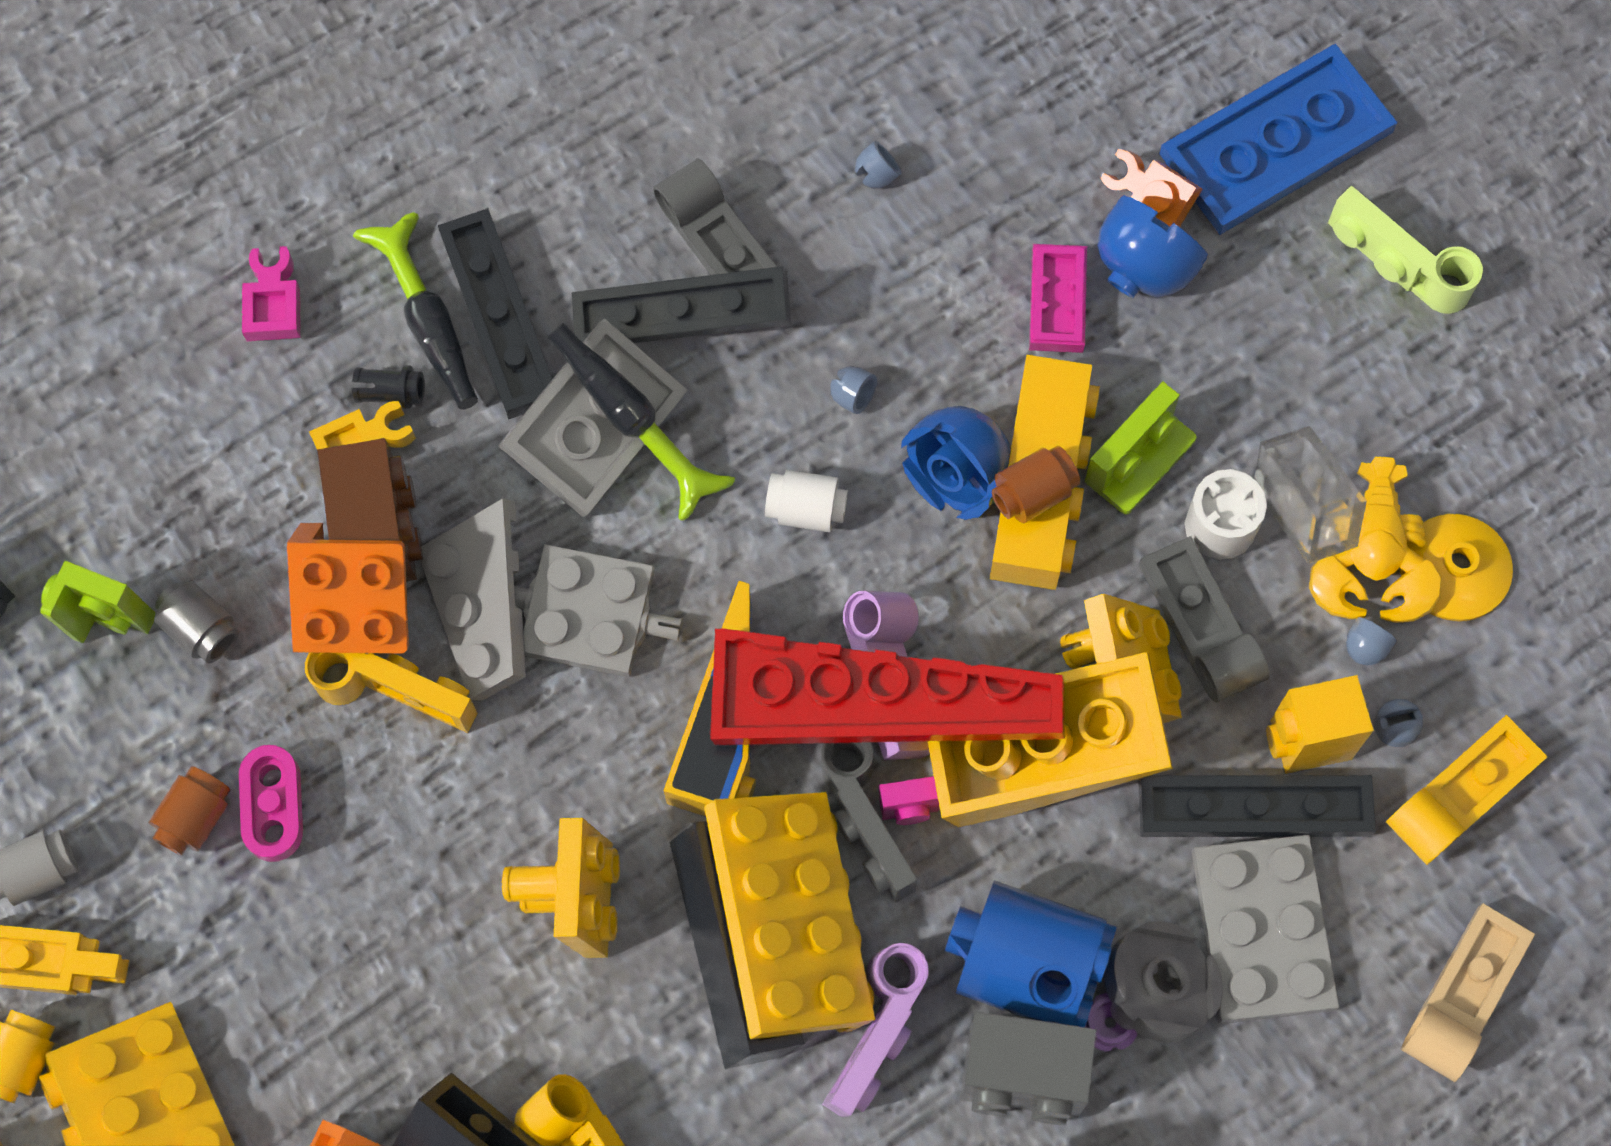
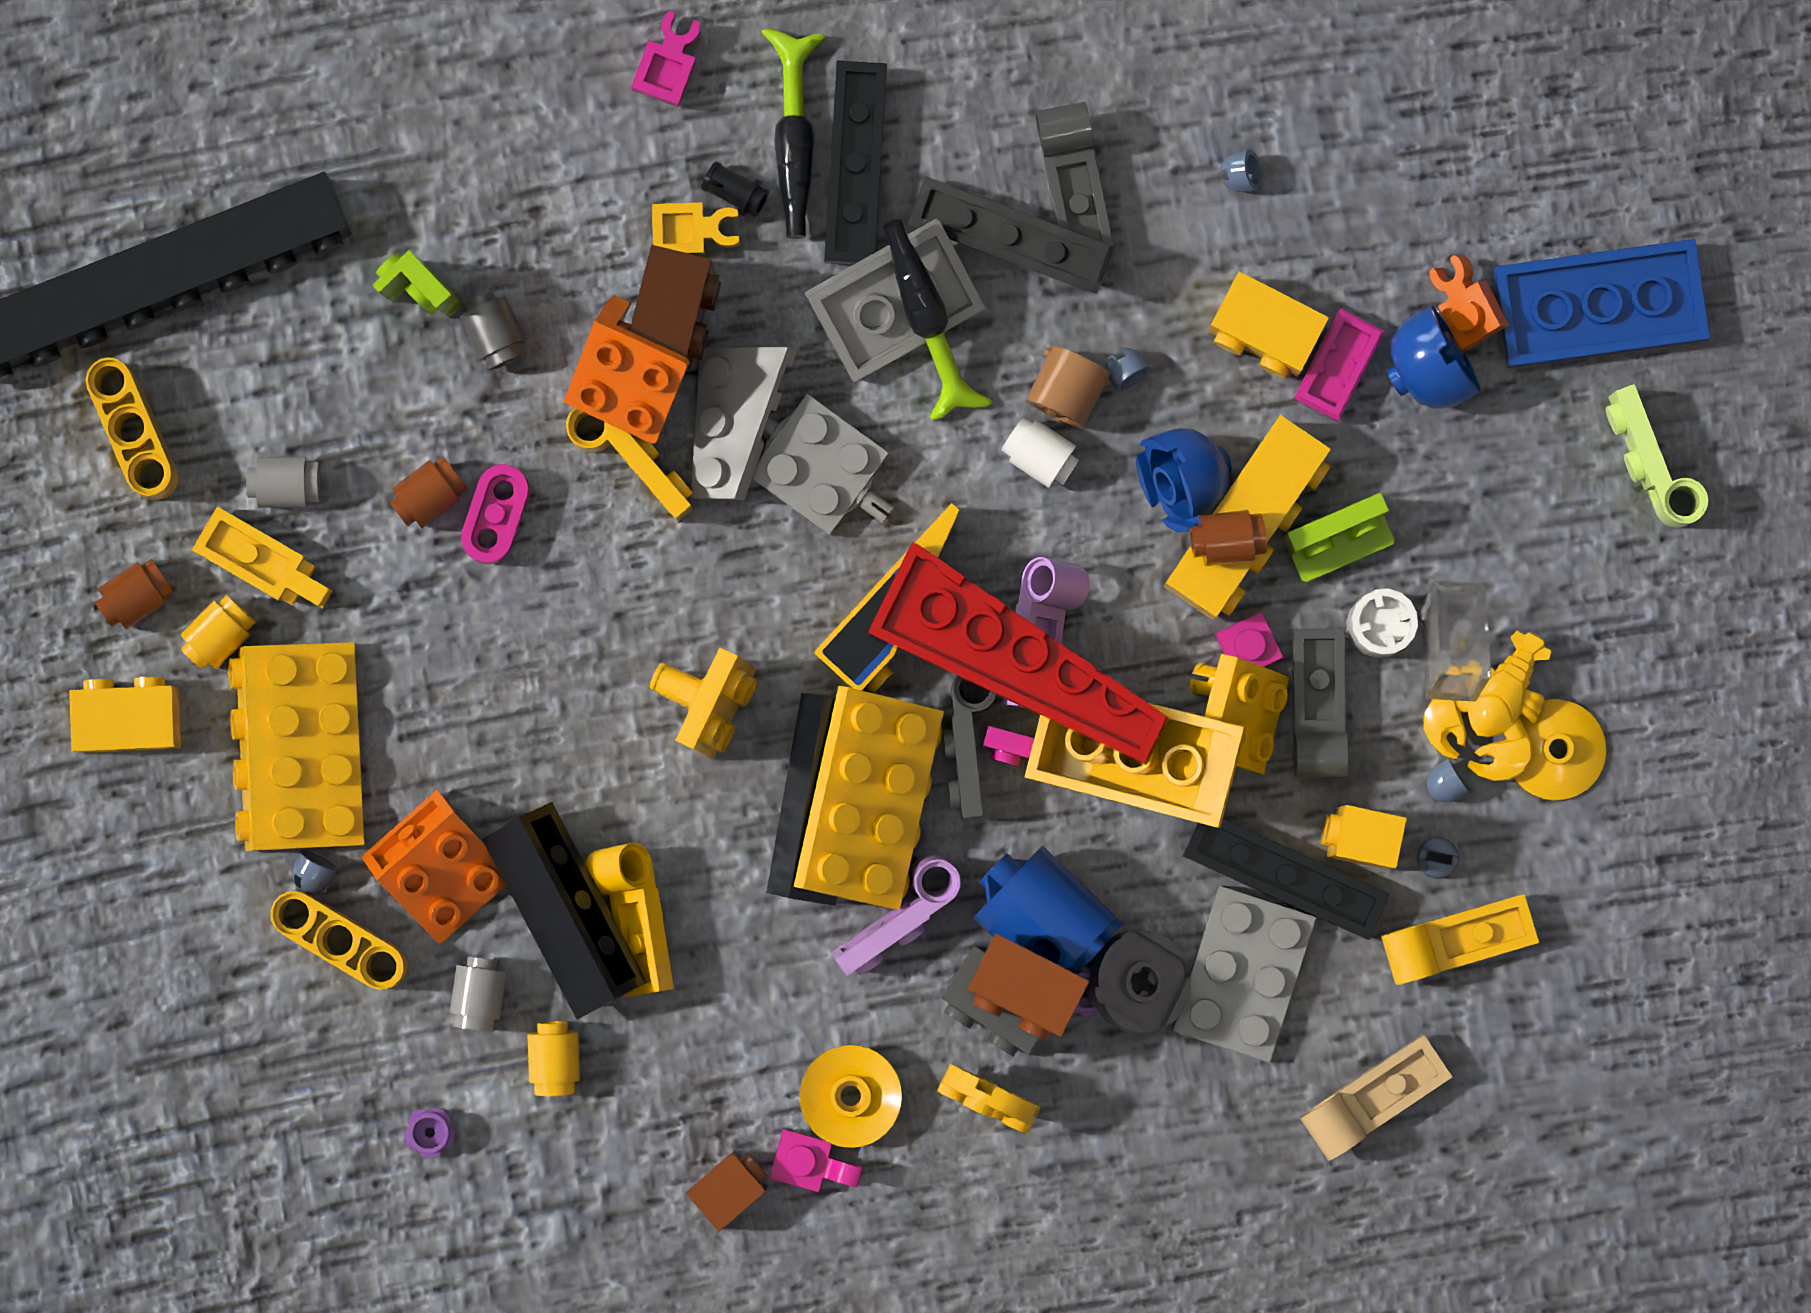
camera: 20 degrees right, 15 degrees up
none -> dark orange brick [967,934,1089,1041]
none -> medium nougat piece [1026,345,1111,429]
none -> yellow brick [1208,271,1329,379]
none -> dark pink plate [1214,612,1283,667]

